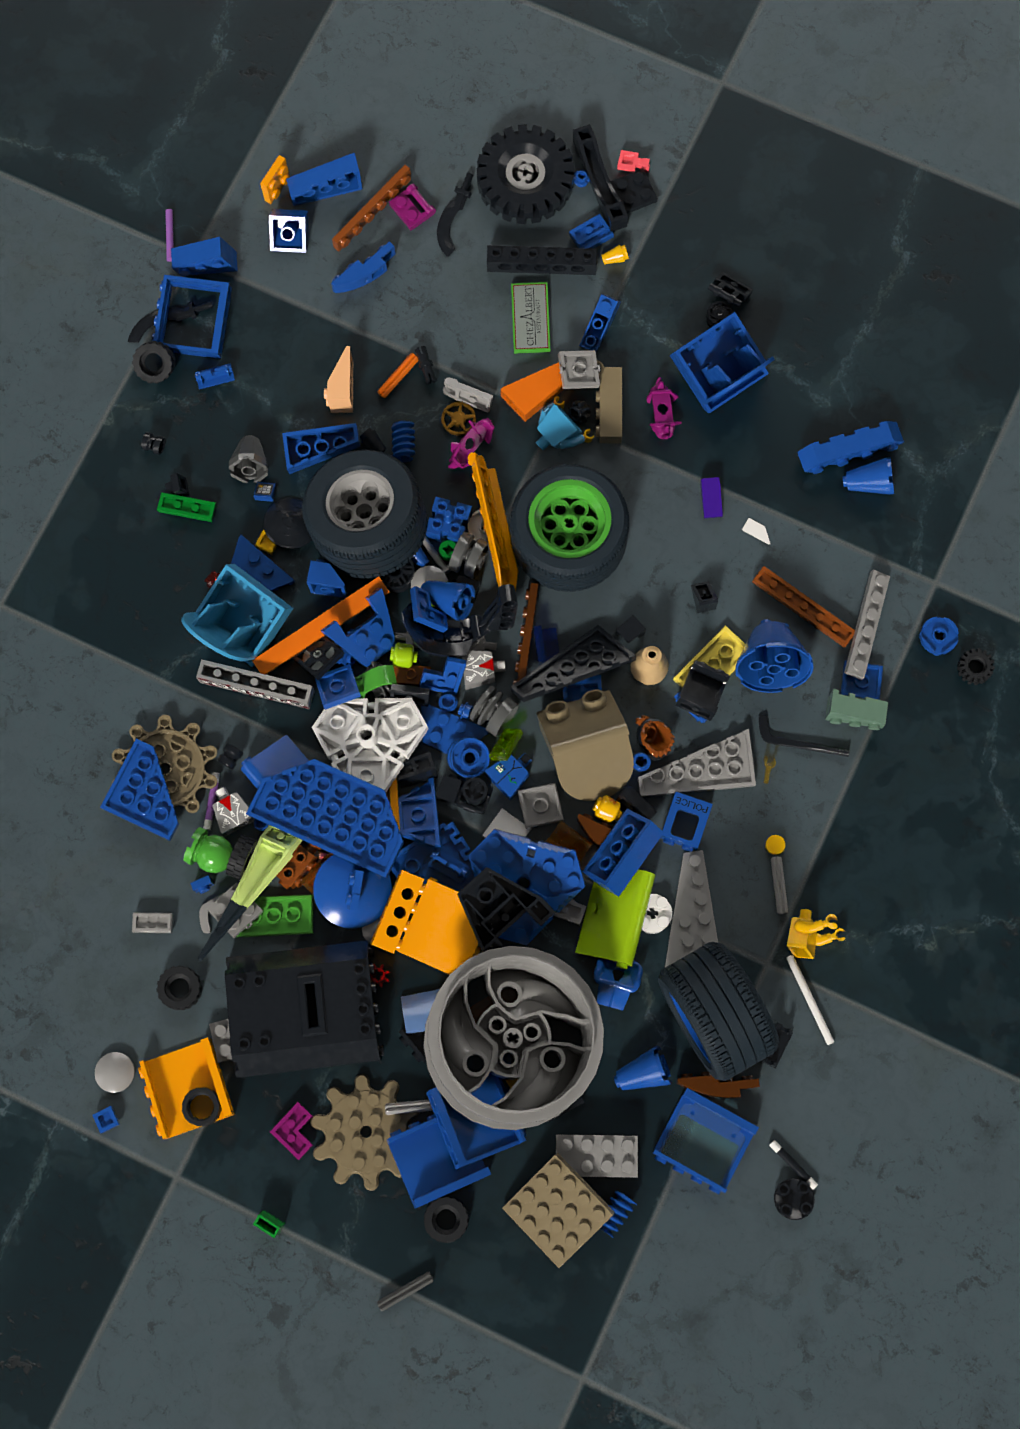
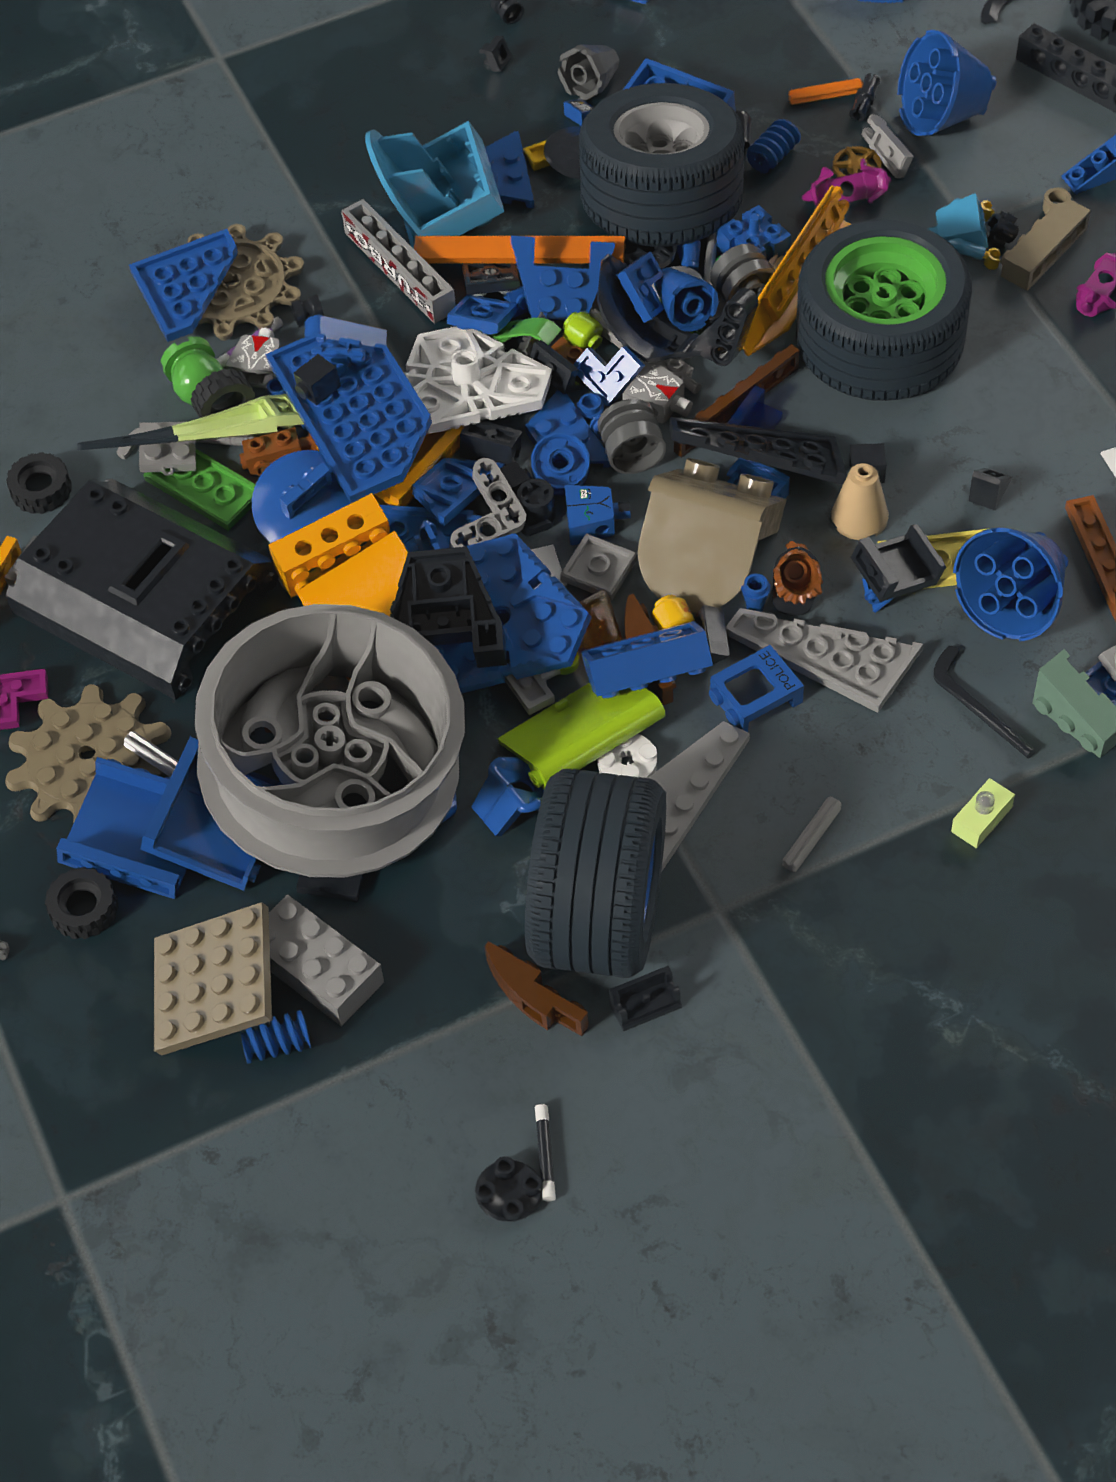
camera: 40 degrees right, 20 degrees down
light grey plate [132,912,173,933] -> none
green plate [157,492,217,522] -> none
blue plate [190,875,214,894] -> none
blue slope [307,559,348,598] -> none
light nougat slope [324,346,353,413] -> none
red gear [371,964,390,988] -> none
clear neon green plate [489,728,523,761] -> none
orange slope [500,362,564,422] -> none
light grey tile [511,282,550,354] -> none
light grey plate [558,350,600,389] -> none
blue cone [614,1046,672,1090] -> none
clear light blue panel [652,1088,759,1195] -> none
dark purple slope [700,477,723,518] -> none
clear yellow hand [763,755,776,784] -> none
yellow tile [765,835,785,855] -> none
white axle [786,955,834,1045] -> none
yellow torso [787,909,845,959] -> none
none -> black brick [293,354,341,405]
none -> blue axle [311,347,366,364]
none -> light grey beam [450,458,526,548]
none -> blue cone [898,30,996,136]
none -> yellowish green piece [951,778,1015,848]

